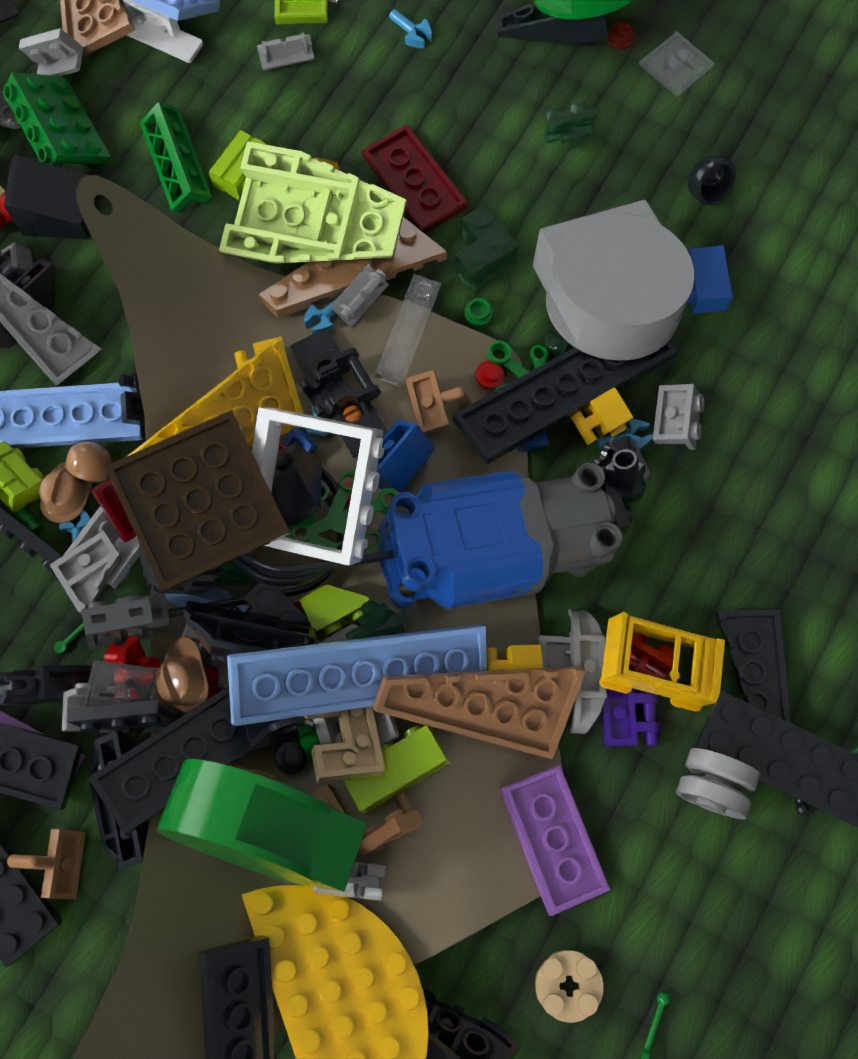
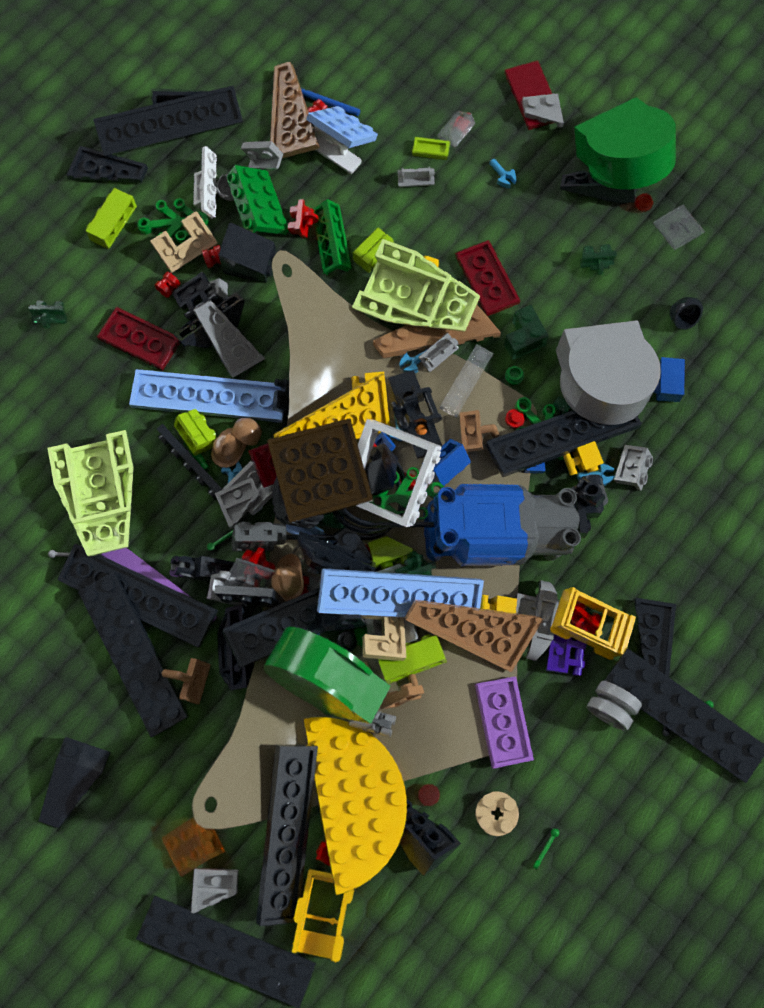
camera: 10 degrees right, 0 degrees up
none -> red hips [288,199,318,238]
none -> clear red plate [419,784,440,806]

